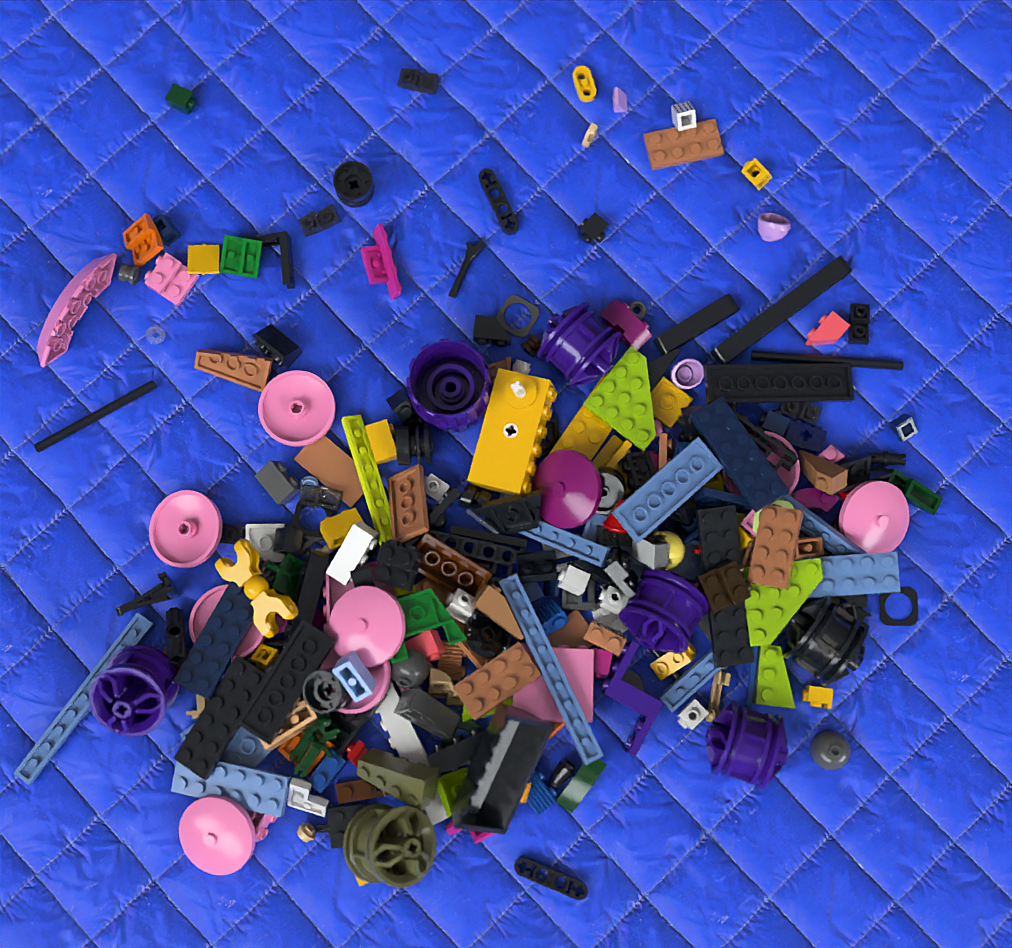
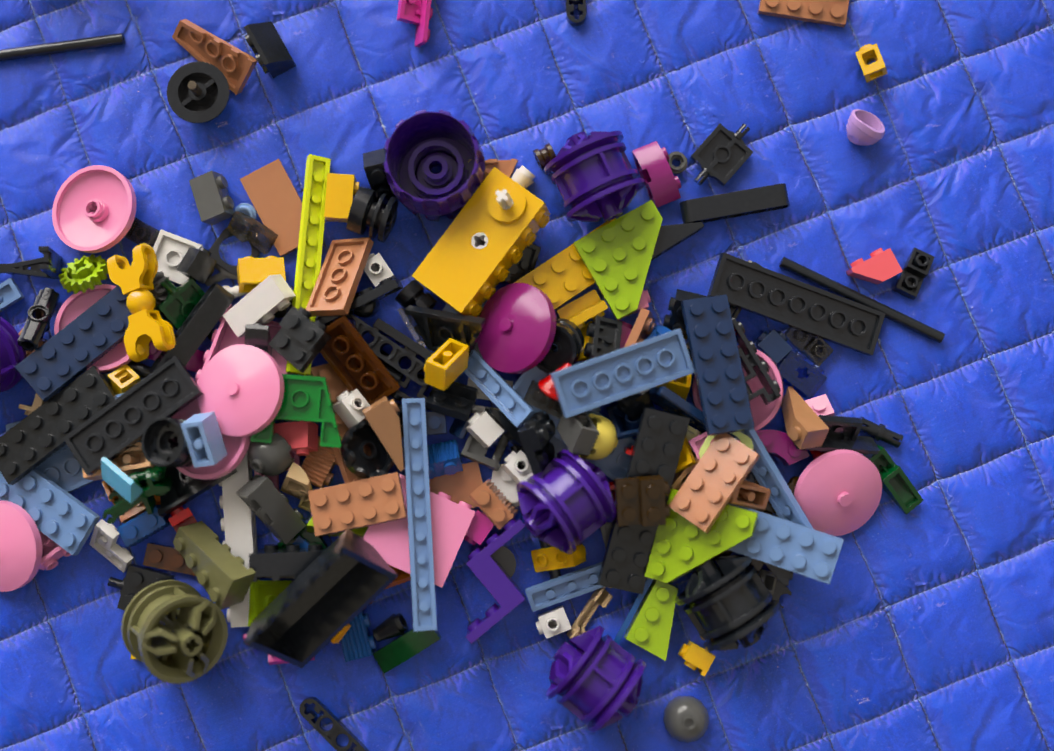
camera: 20 degrees right, 5 degrees up
bright pink dish [258,370,336,447] -> none
tan plate [297,823,316,842] -> none
black piece [448,237,483,299] -> none
black slope [473,315,511,347] -> none
dark grey piece [496,295,539,338] -> none
black brick [579,213,609,246] -> none
yellow plate [651,376,693,429] -> none
lavender hat [671,358,704,390] -> none
black beam [710,255,853,365] -> none
black piece [879,588,918,626] -> none
dark blue slope [889,414,918,442] -> none
none -> lime gear [59,254,109,294]
none -> medium azure slope [101,457,143,503]
none -> black piece [167,62,230,123]
none -> yellow brick [424,338,469,391]
none -> black plate [690,124,753,187]

